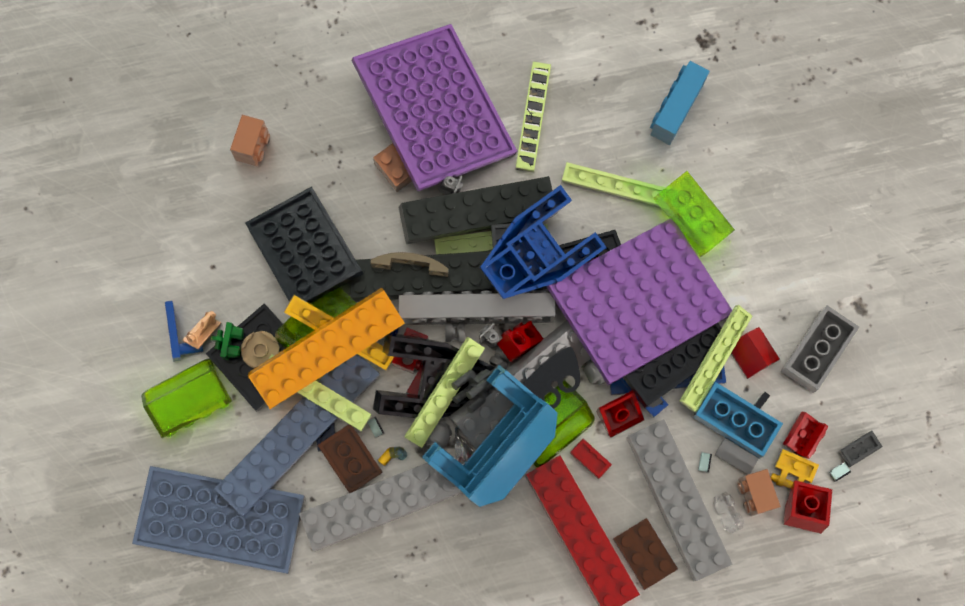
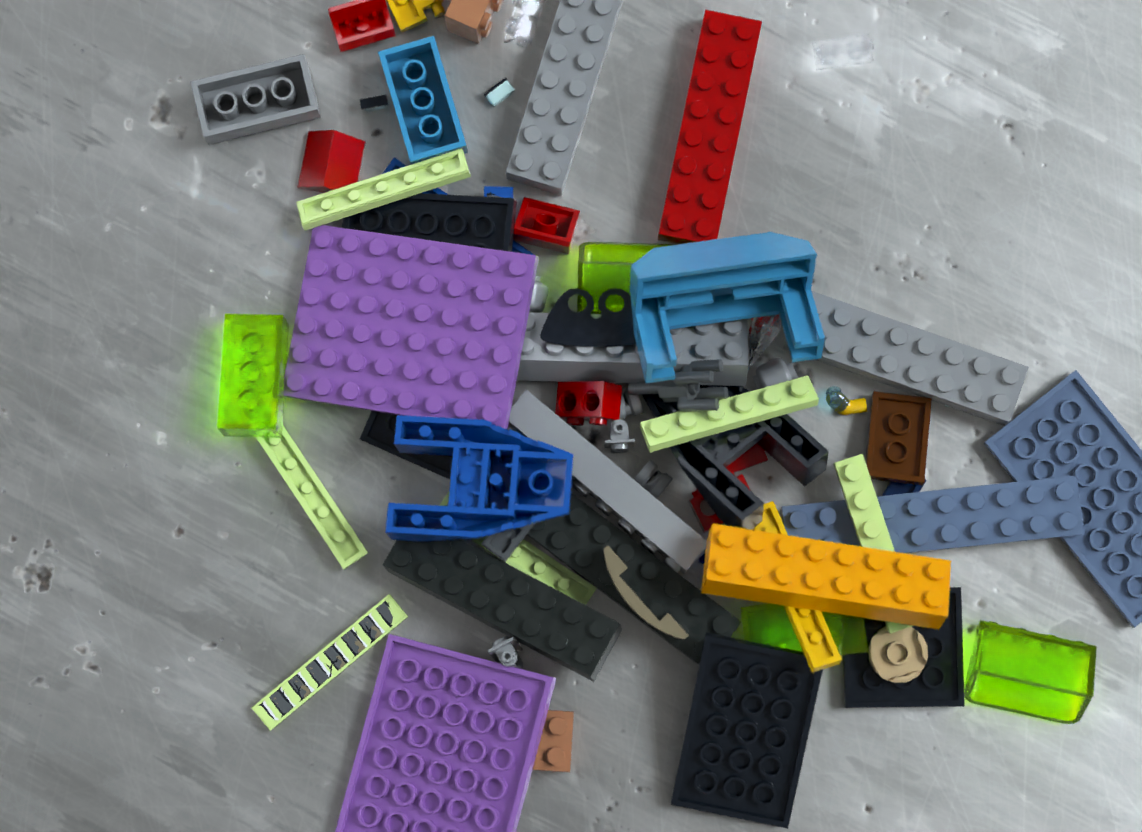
camera: 135 degrees left, 5 degrees up
blue piece [165,301,203,362] -> none
light nougat hinge [182,311,221,349] -> none
green hips [210,322,244,360] -> none
light aqua piece [367,416,384,438] -> none
red plate [570,438,612,479] -> none
reddish brown plate [613,518,678,590] -> none
dark azure brick [650,61,710,145] -> none
light grey tile [715,438,759,475] -> none

